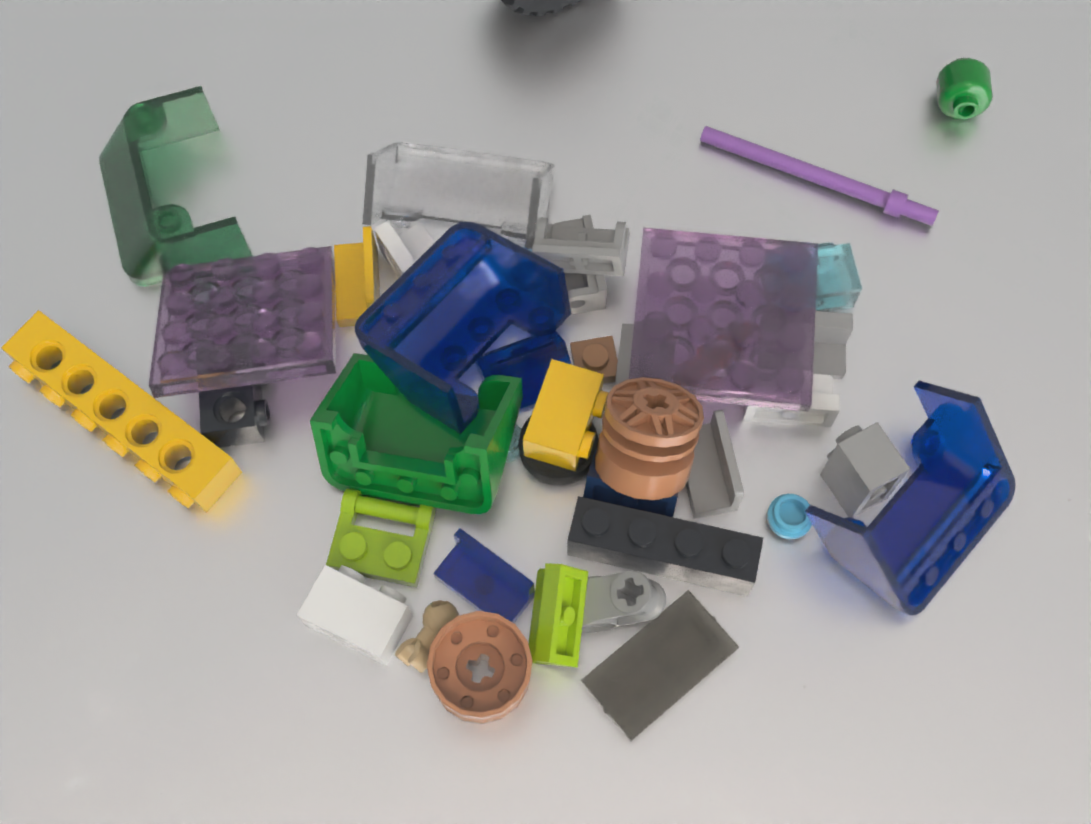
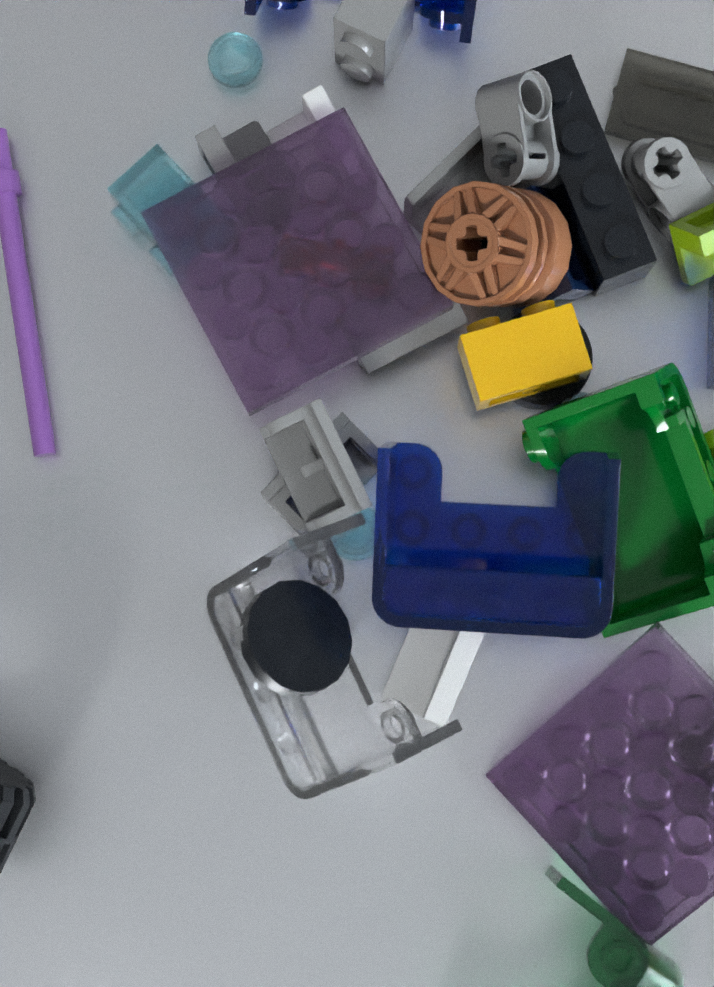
camera: 125 degrees left, 15 degrees up
yellow panel [334,226,381,327] -> none
clear blue panel [473,328,572,409] -> none
medium nougat plate [570,336,618,384] -> none
medium azure plate [767,494,814,539] -> none
none -> clear light blue plate [208,32,263,88]
none -> black tile [240,580,352,697]
none -> light grey piece [475,70,560,186]

